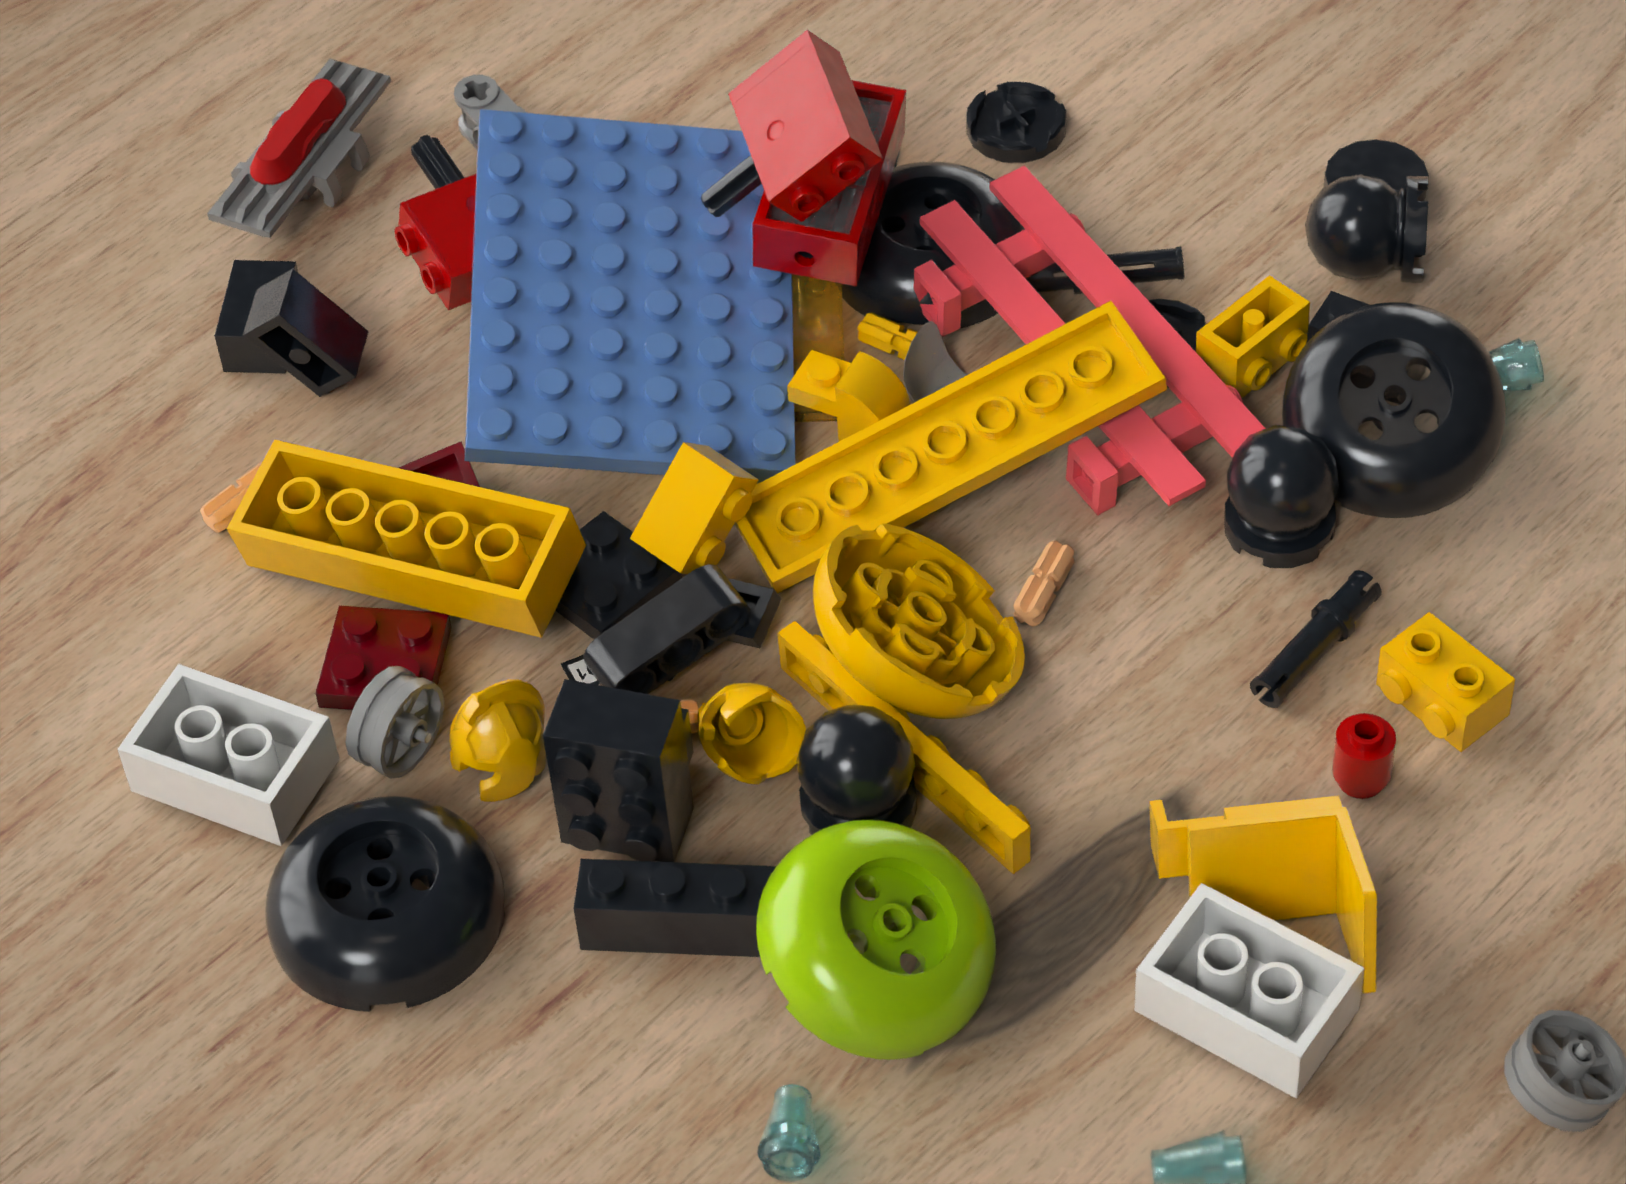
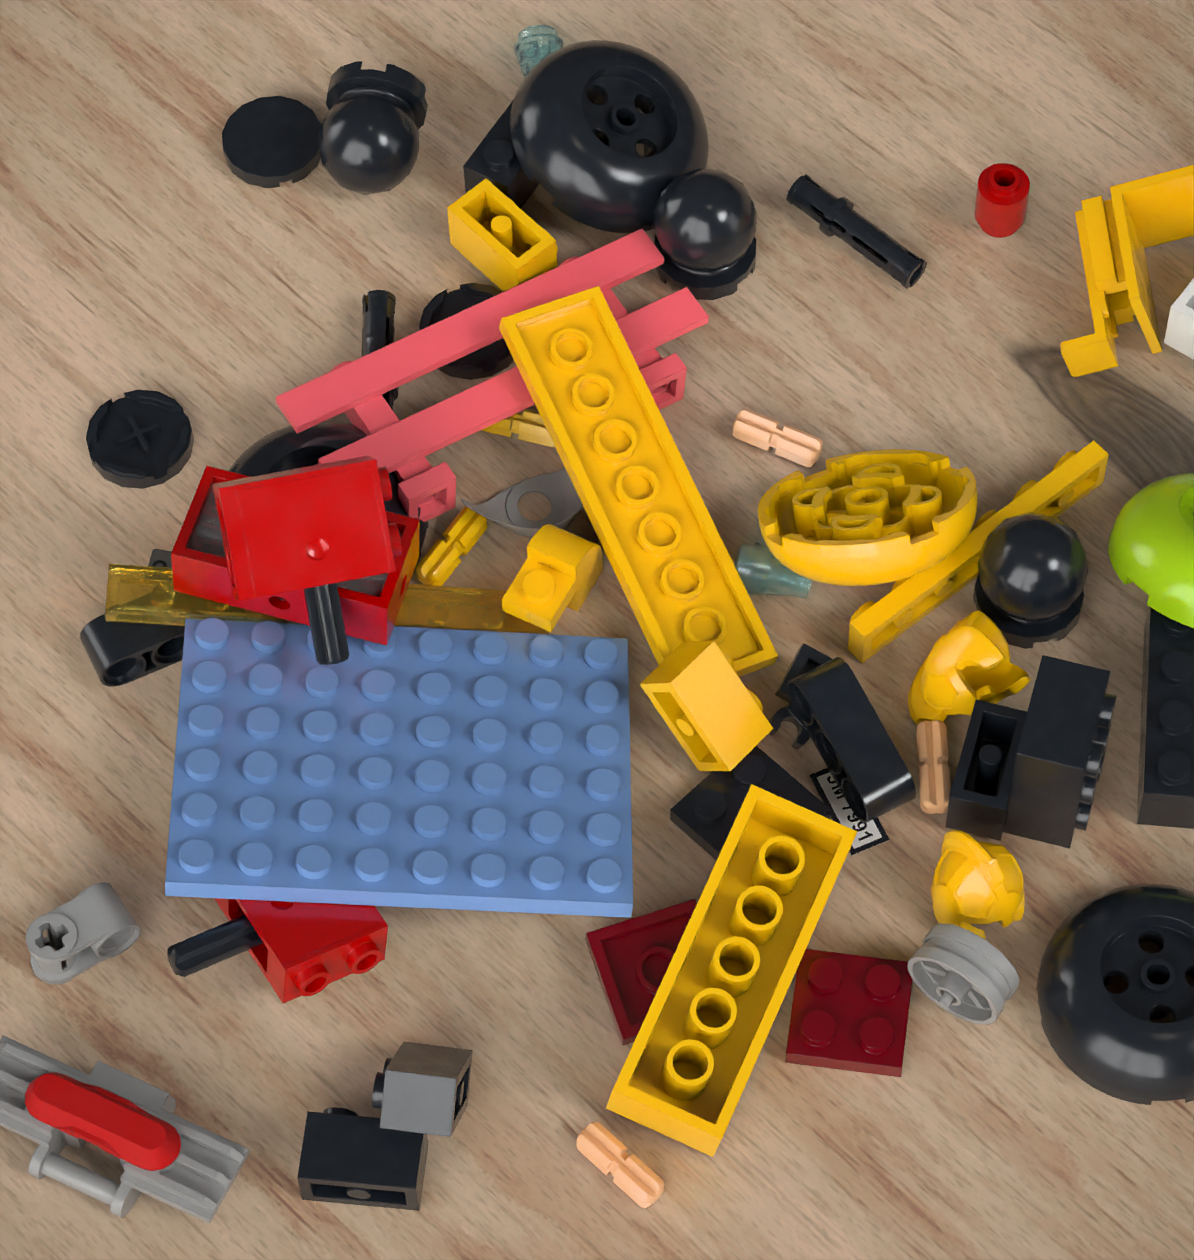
camera: 90 degrees left, 10 degrees up
white brick [117,664,339,846] -> none
yellow brick [1376,612,1515,752] -> none

